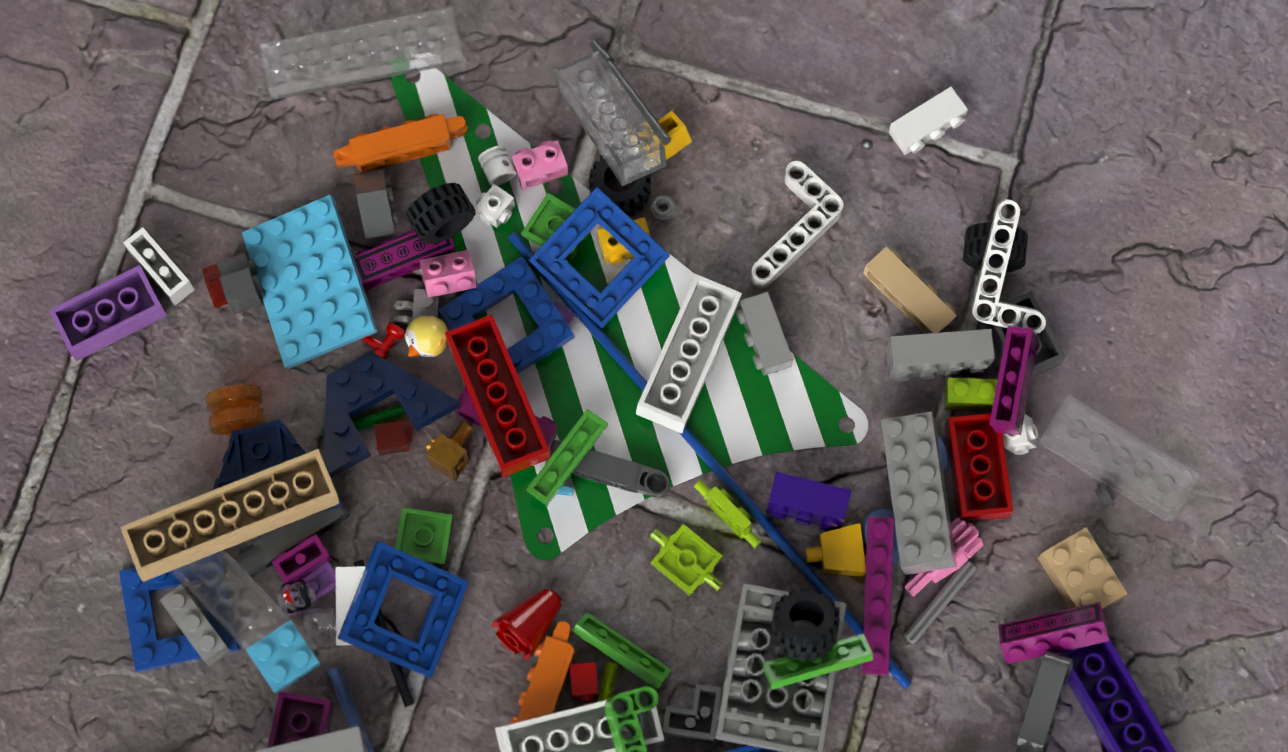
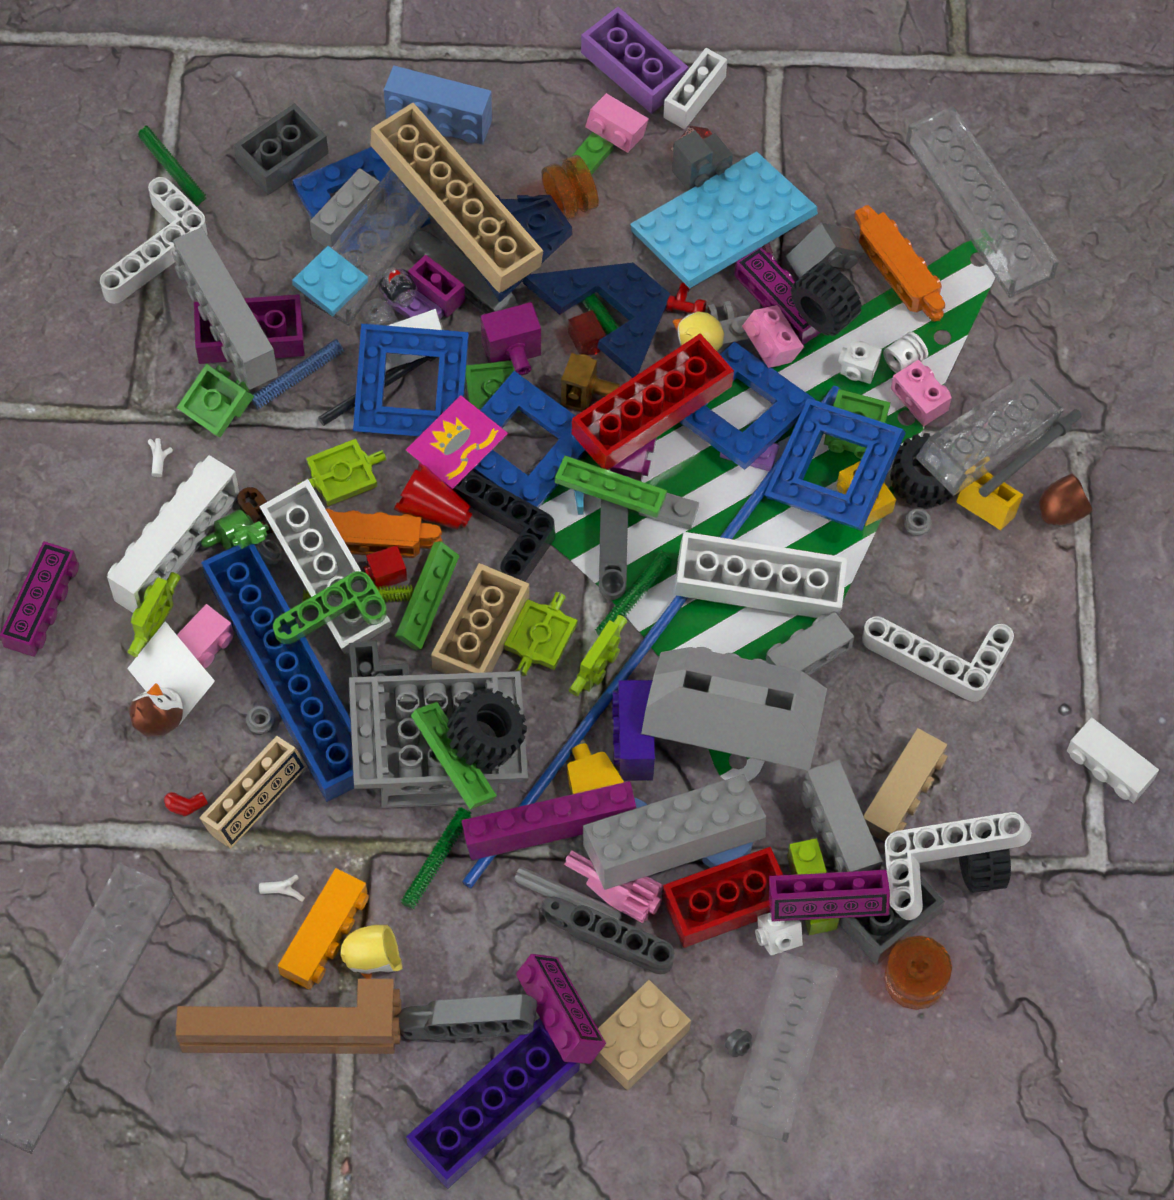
camera: 75 degrees right, 10 degrees down
none -> dark grey brick [234,103,329,195]
none -> lime plate [297,438,386,507]
none -> medium blue brick [384,65,492,145]
none -> green axle [401,807,472,909]
none -> dark pink sticker [406,396,508,489]
none -> tan brick [431,563,530,674]
none -> black beam [442,471,556,582]
none -> blue plate [472,371,586,508]
none -> magenta brick [480,302,541,376]
none -> dark grey piece [540,896,674,974]
none -> bright green plate [563,132,613,185]
none -> bright pink brick [585,93,649,153]
none -> green axle [595,550,672,636]
none -> light grey plate [639,493,699,530]
none -> light grey wedge [641,647,827,770]
none -> clear orange wheel [884,935,952,1010]
none -> copper piece [1039,473,1093,526]

